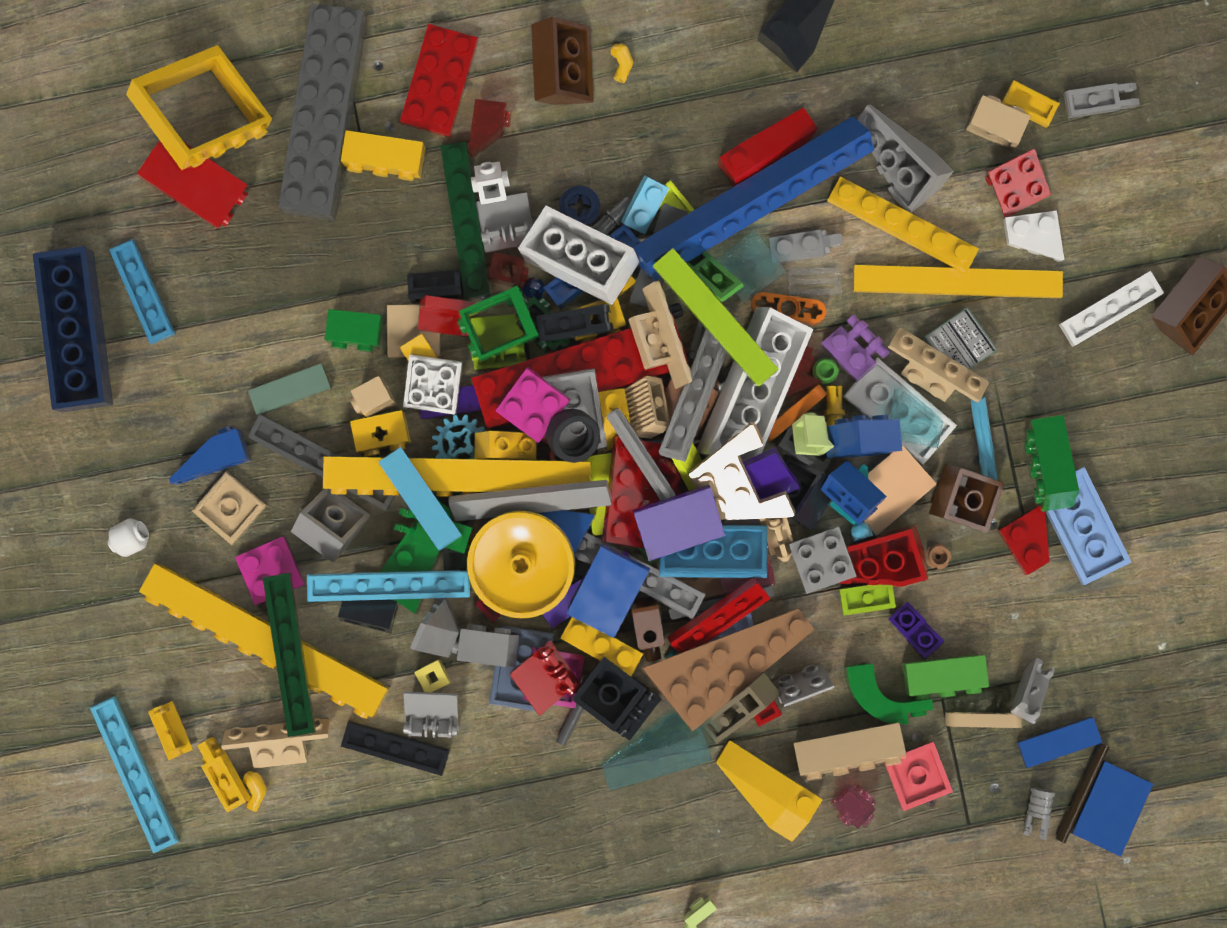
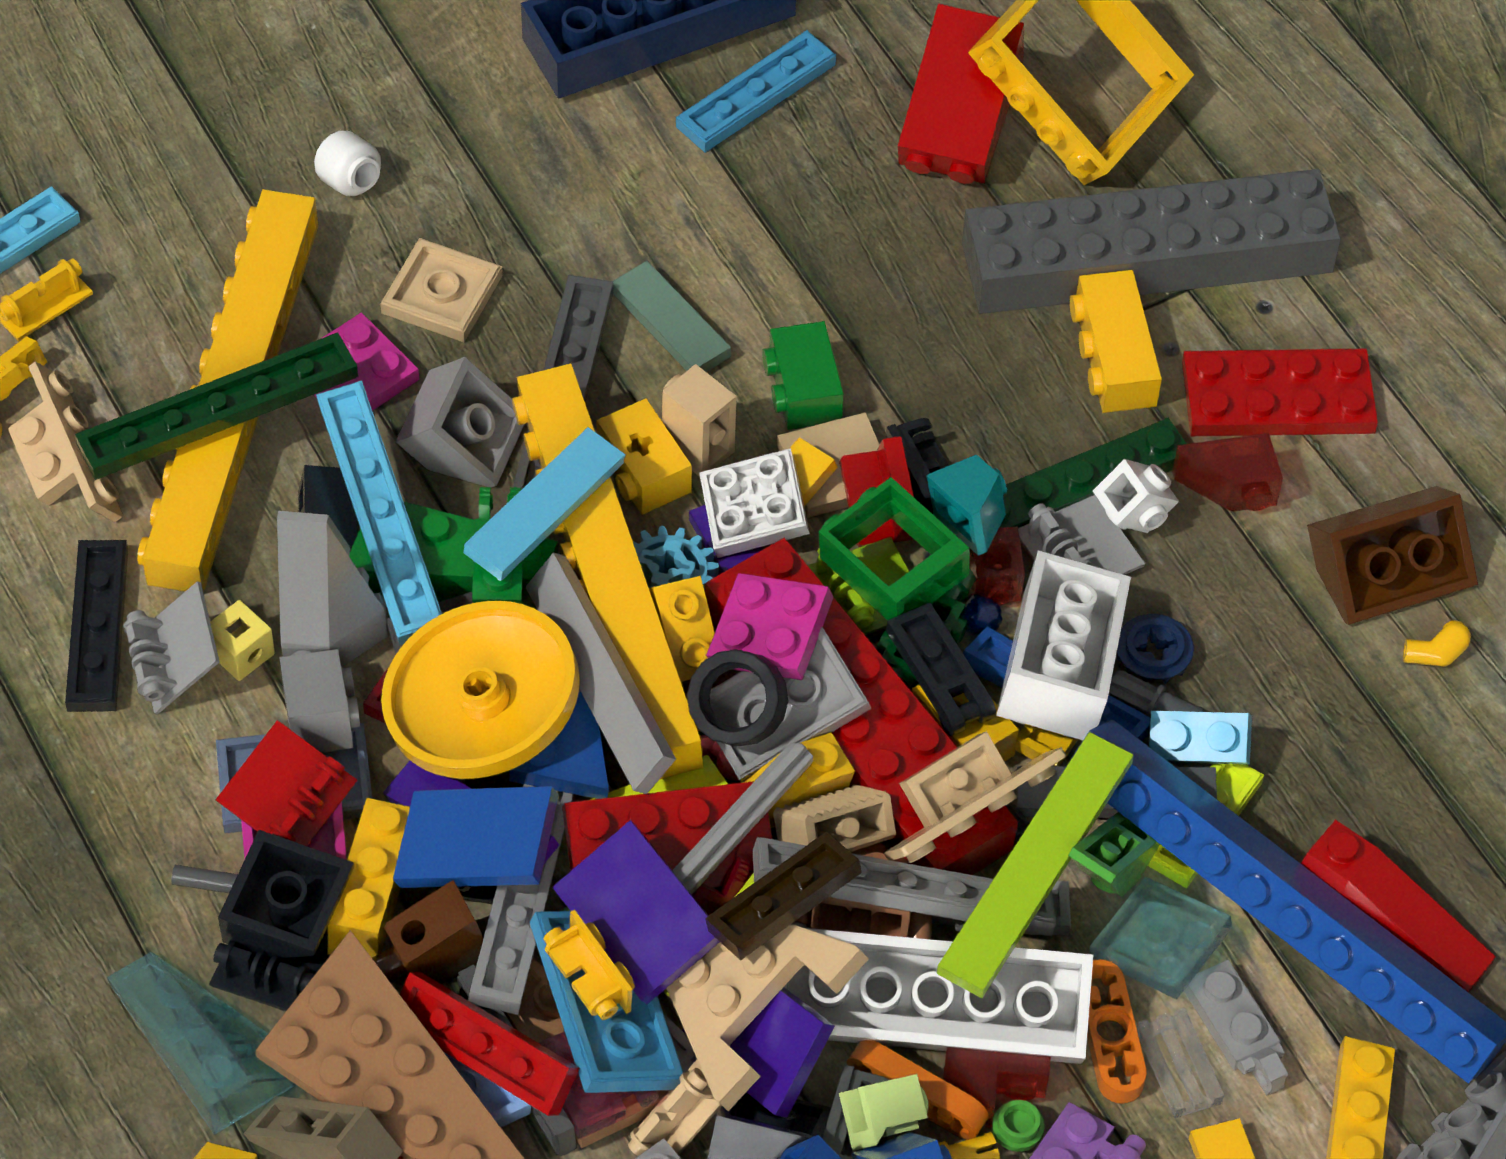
camera: 70 degrees right, 30 degrees down
blue slope [169,426,251,485] -> none
none -> yellow hinge [543,909,635,1020]
none -> dark brown plate [705,831,862,961]
none -> teal slope [927,455,1007,555]

